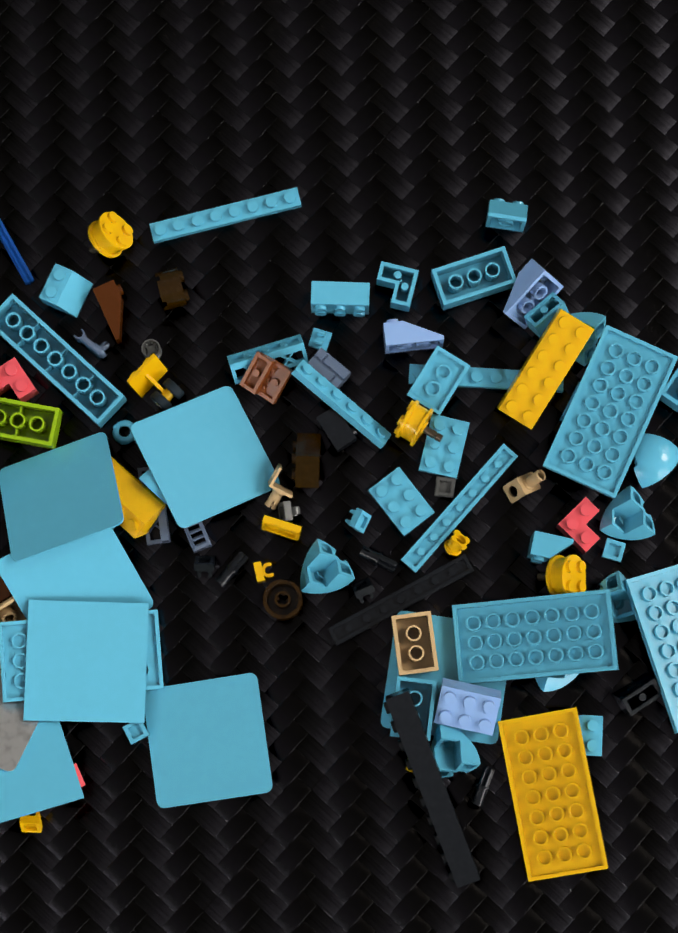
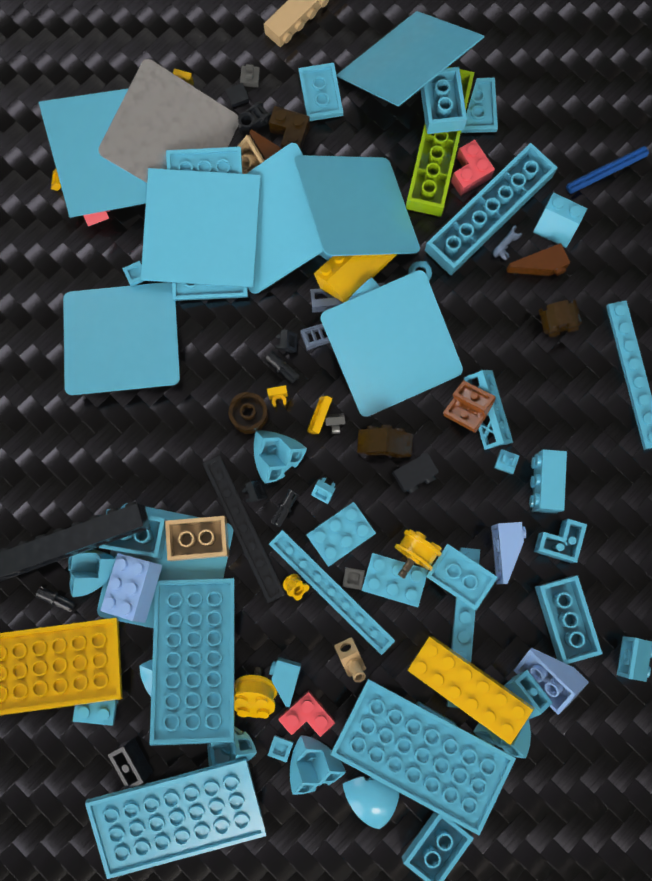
camera: 90 degrees right, 0 degrees up
yellow wheel [88,211,133,258] -> none
yellow plate [127,353,185,411] -> none
dark grey wheel [141,339,162,359] -> none
tan bracket [265,463,293,510] -> none
medium azure plate [291,360,392,449] -> none
sand blue brick [308,348,351,389] -> none

